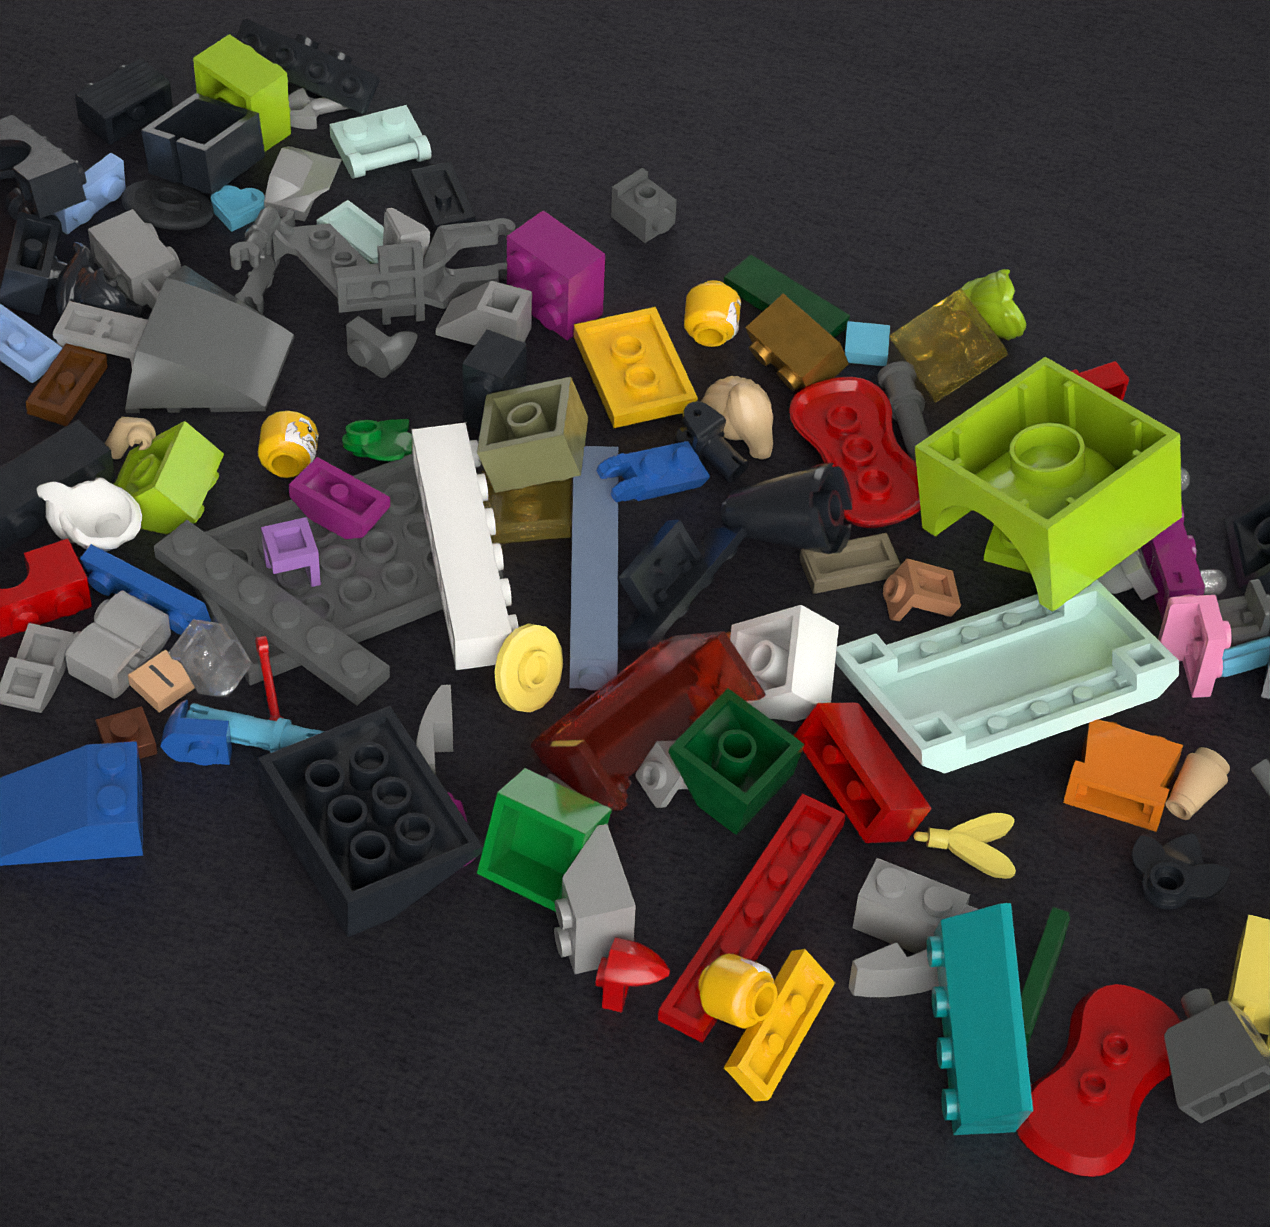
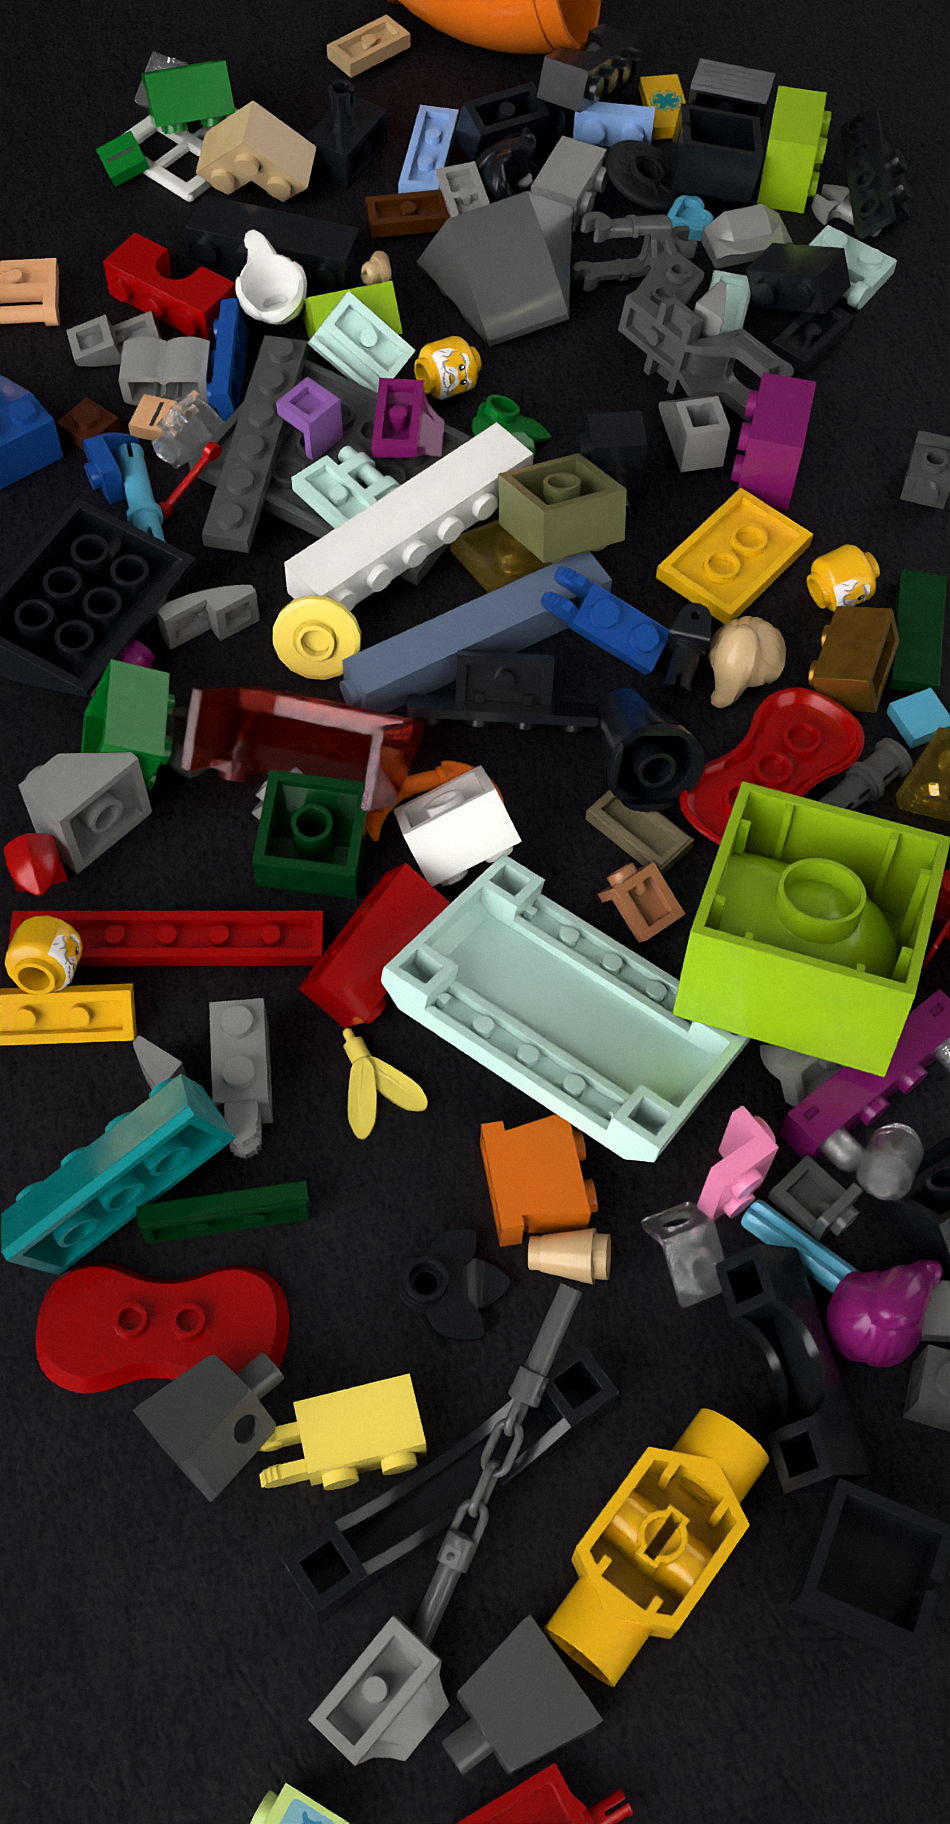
camera: 60 degrees right, 10 degrees up
dark grey plate [346,316,417,378] -> none
none -> light aqua plate [291,445,401,529]
none -> light aqua plate [307,291,415,393]
none -> yellow tile [639,74,686,140]
none -> clear bracket [641,1202,725,1307]
none -> black brick [746,243,851,314]
none -> clear brick [857,1123,924,1200]

